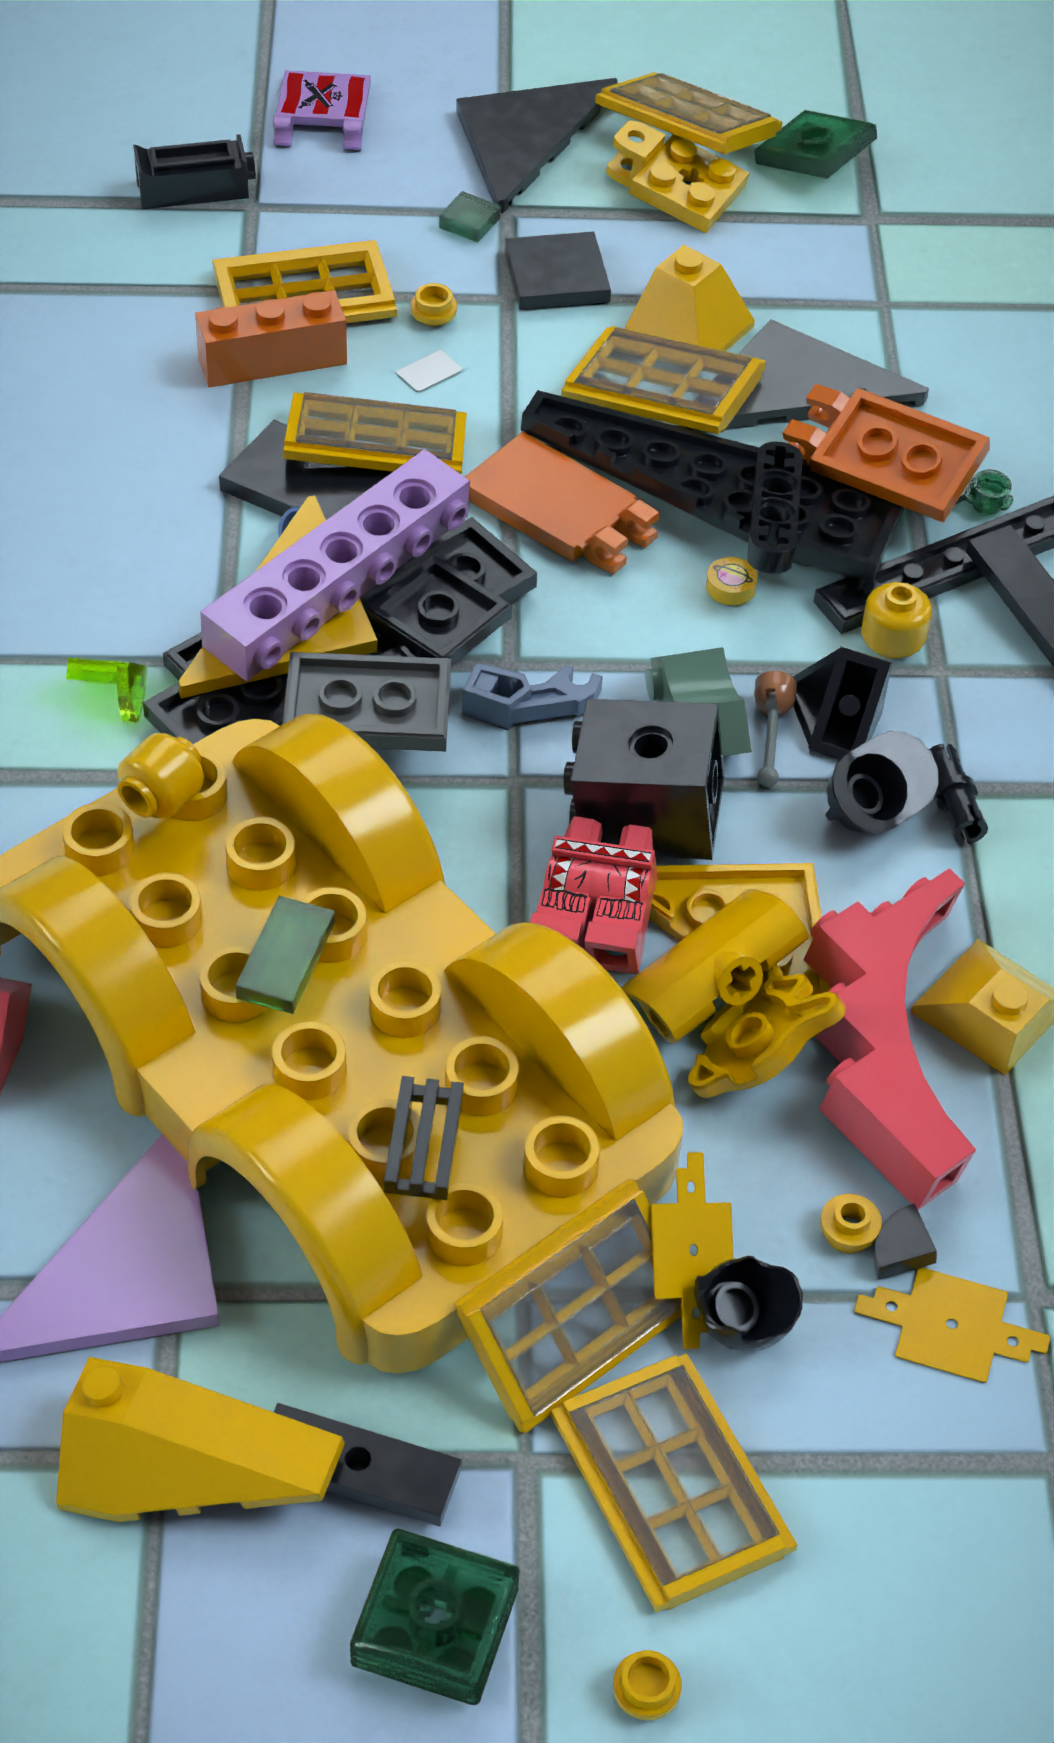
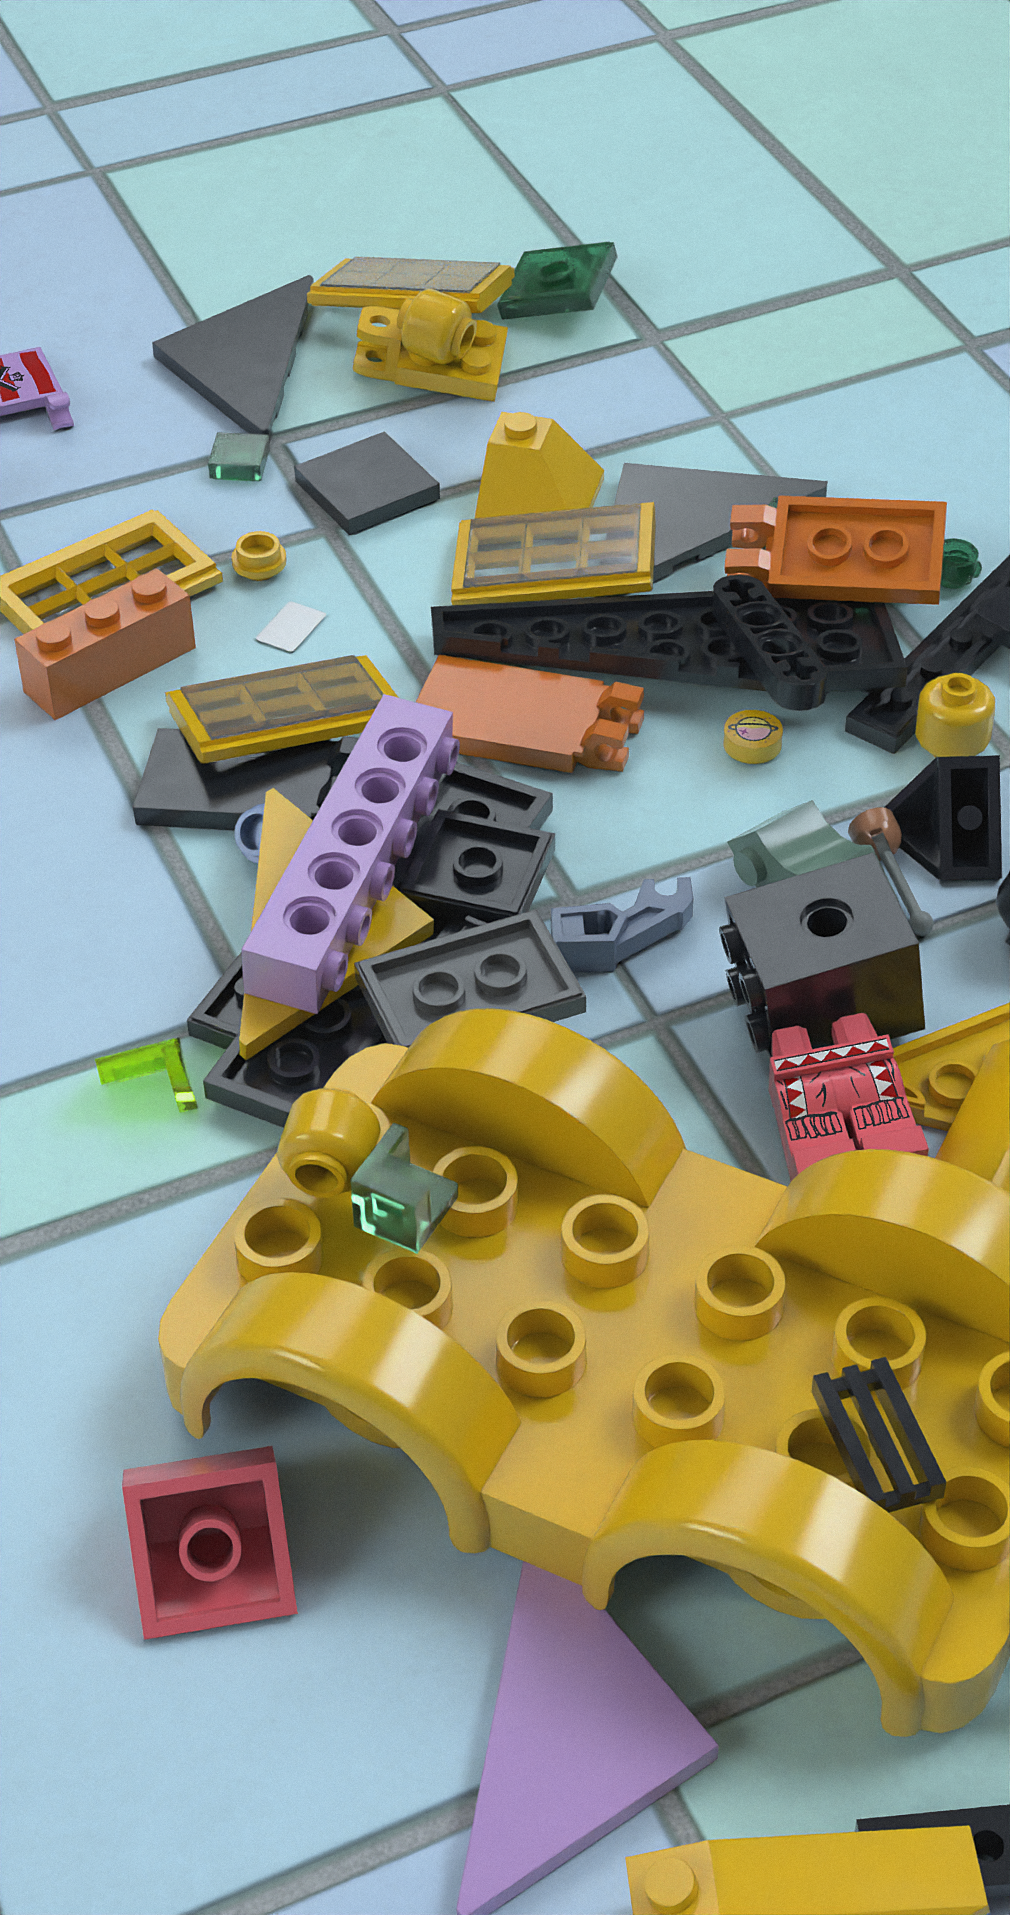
camera: 20 degrees left, 5 degrees down
clear green tile [235,895,335,1014] -> none
none -> clear green panel [350,1123,458,1254]
none -> yellow head [397,288,477,365]

